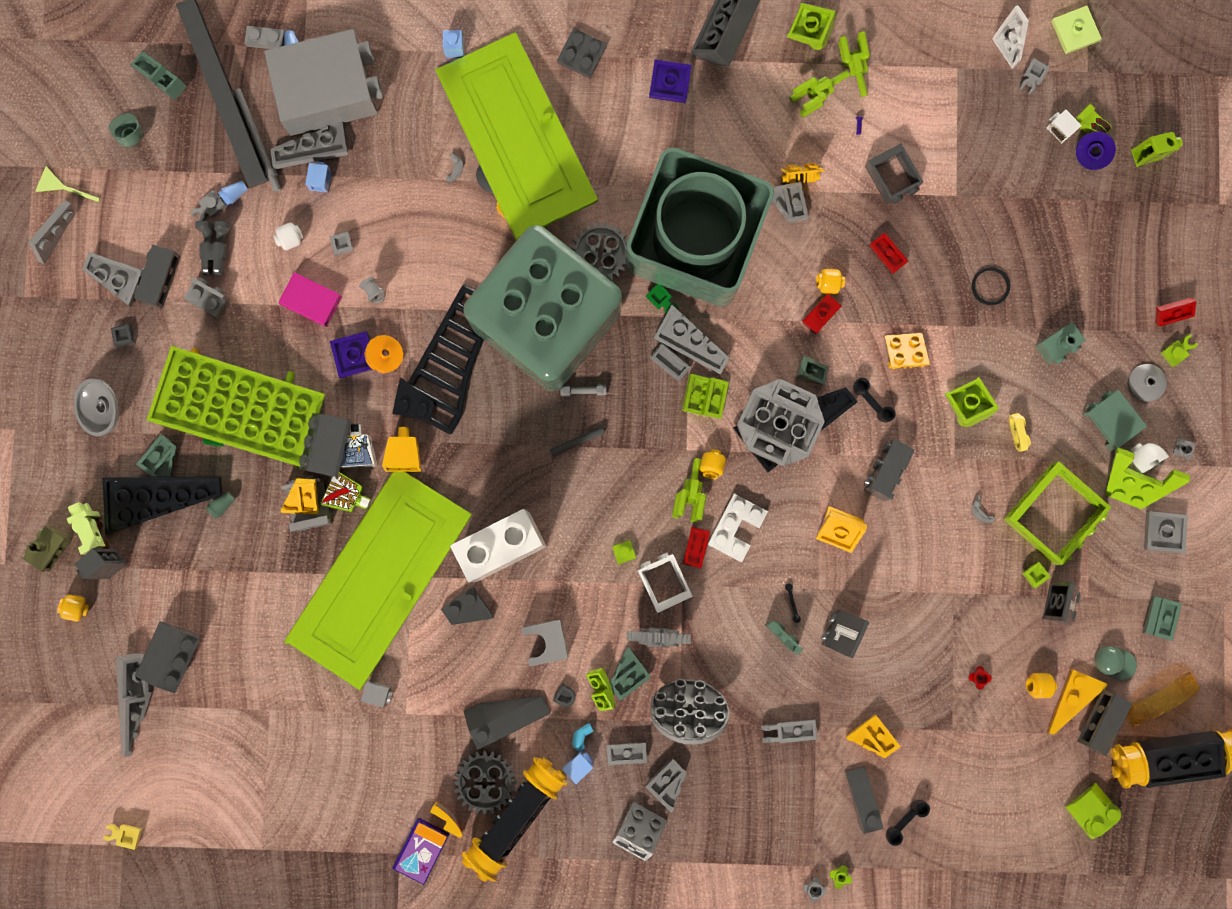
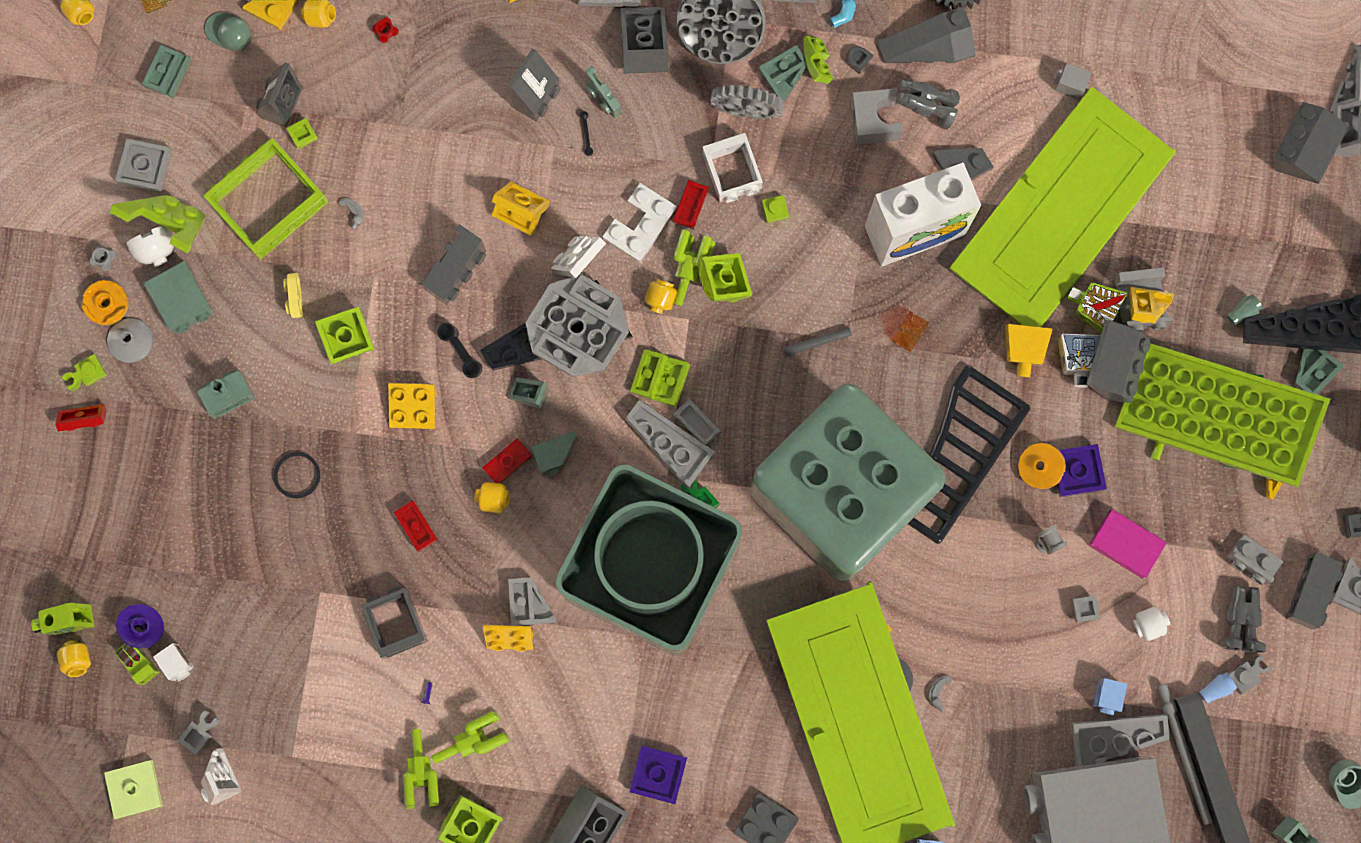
camera: 170 degrees left, 5 degrees down
black wing [392,378,435,422] -> none
light grey bar [560,384,606,397] -> none
light grey gear [571,221,628,281] -> none
none -> yellow head [57,640,91,677]
none -> light orange plate [82,280,129,326]
none -> sand green slope [531,431,577,477]
none -> white plate [551,235,606,278]
none -> dark grey slope [620,7,669,74]
none -> lime slope [699,253,752,303]
none -> clear orange bracket [892,311,929,352]
none -> dark grey piece [896,80,960,130]

